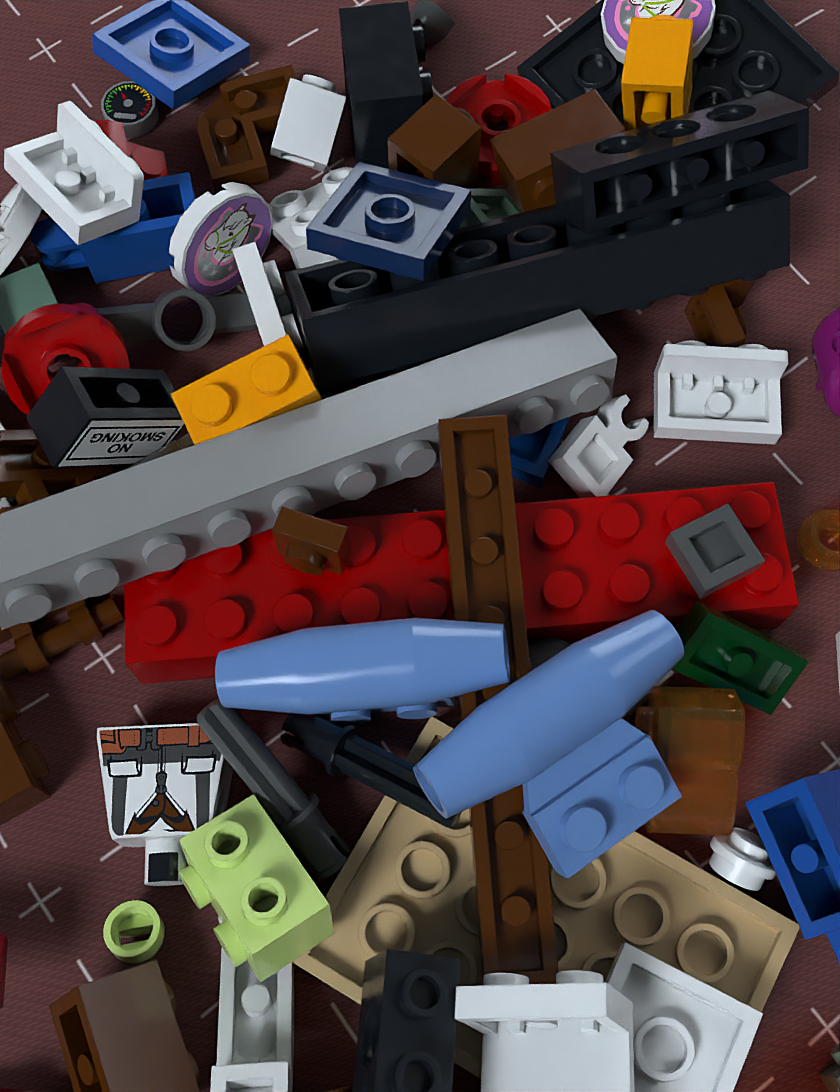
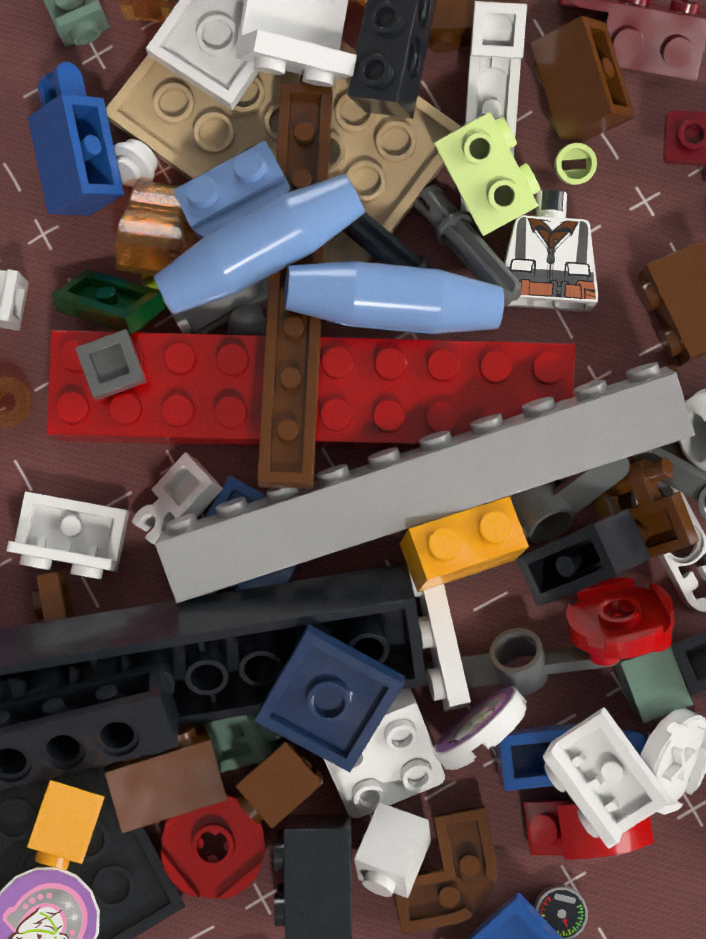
camera: 170 degrees left, 15 degrees up
reddish brown plate [272,506,351,575] -> none

